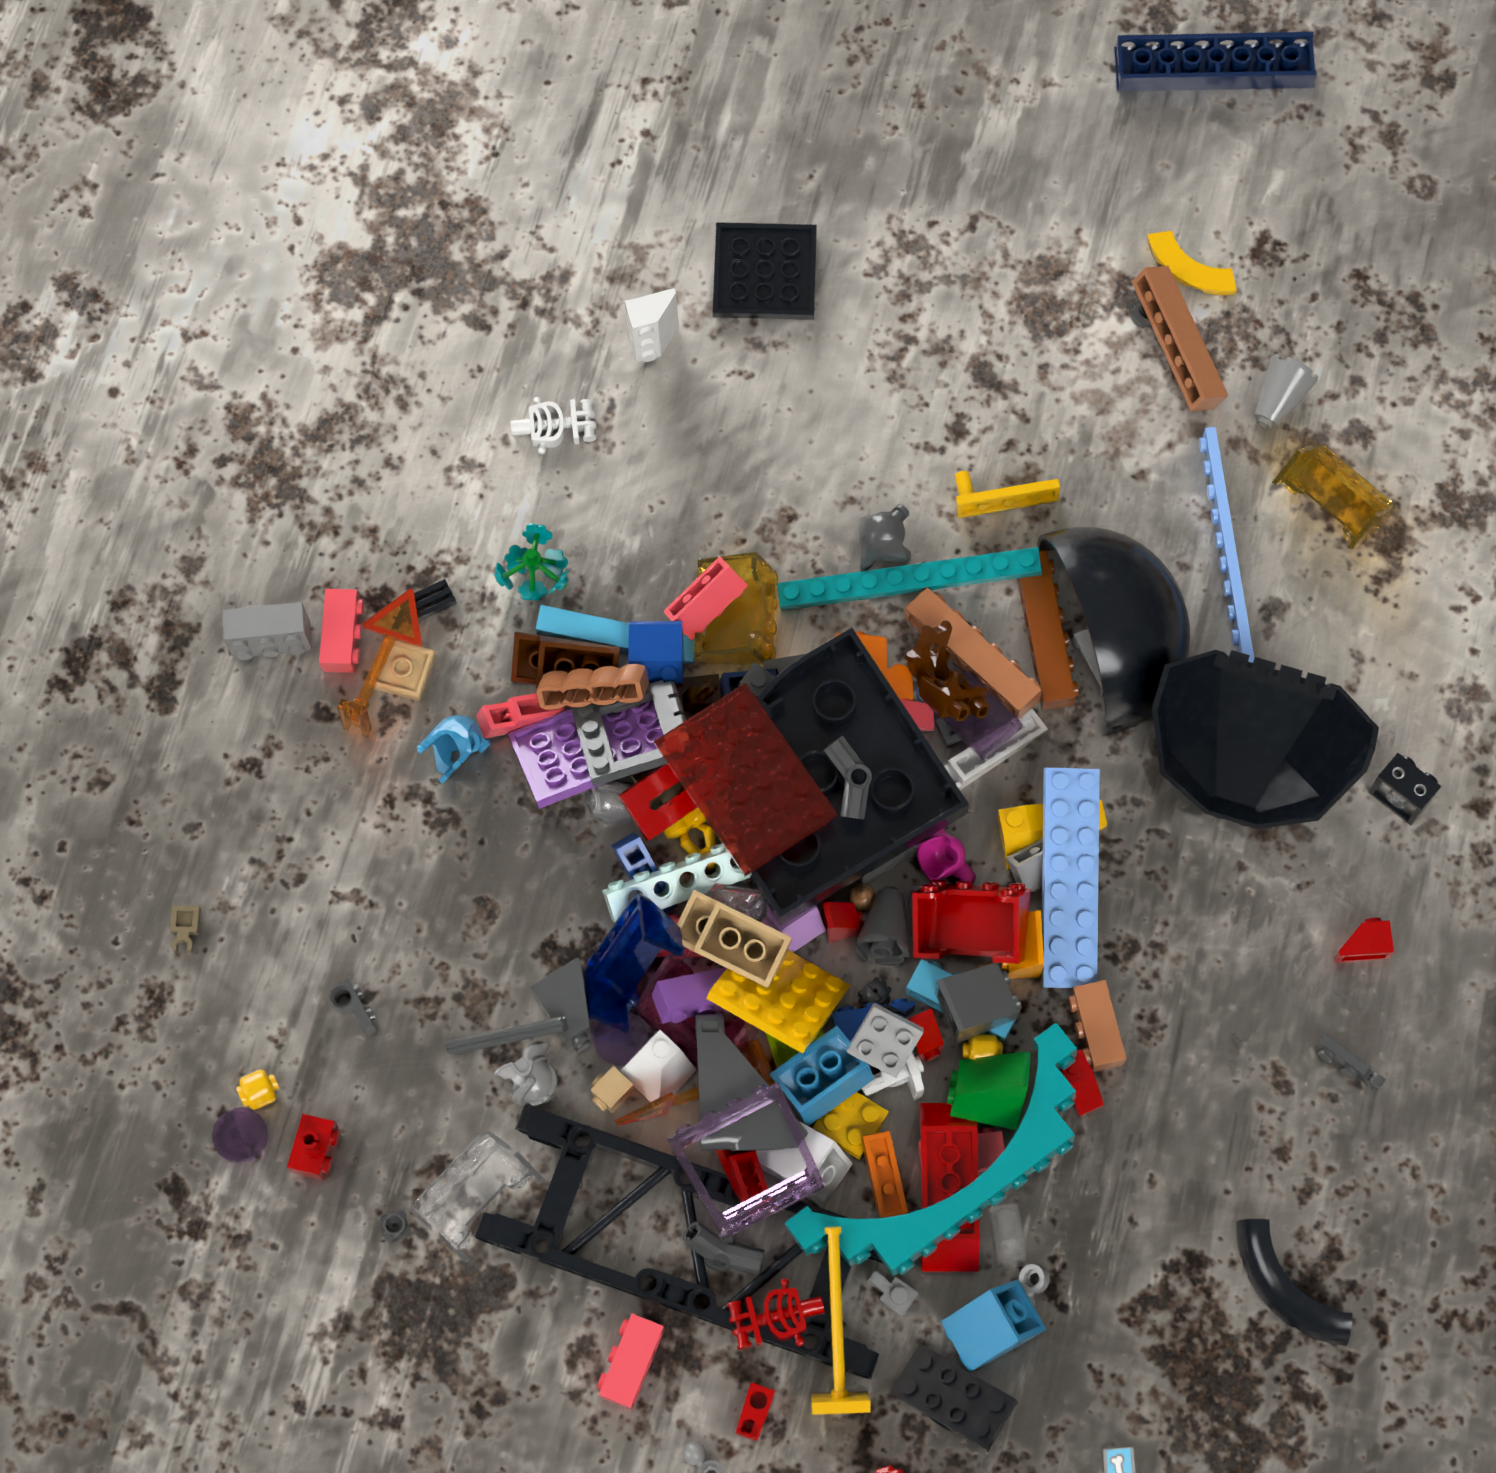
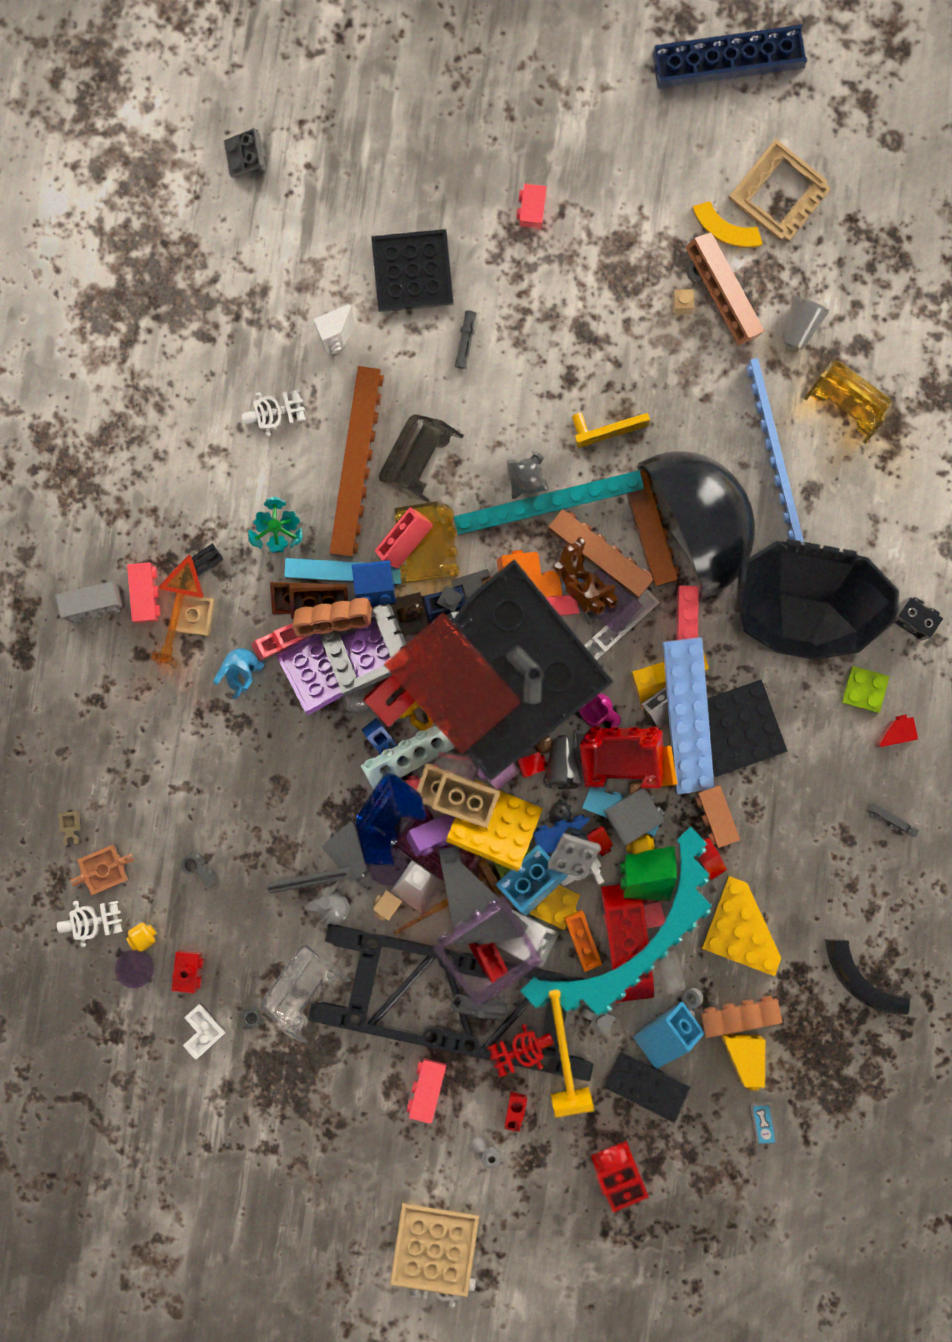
camera: 10 degrees left, 15 degrees up
none -> white torso [57,901,123,947]
none -> nougat plate [70,844,135,896]
none -> white plate [183,1004,226,1060]
none -> dark grey plate [224,128,266,178]
none -> dark orange brick [329,366,384,559]
none -> clear smoke windscreen [379,414,464,503]
none -> dark grey pin [454,310,477,369]
none -> coral brick [516,184,547,229]
none -> tan brick [672,289,694,314]
none -> coral brick [676,586,699,640]
none -> nougat brick [700,996,782,1038]
none -> yellow plate [701,876,781,976]
none -> black plate [707,679,788,777]
none -> yellow slope [720,1034,765,1091]
none -> tan hinge [728,138,831,242]
none -> lime plate [841,666,890,713]

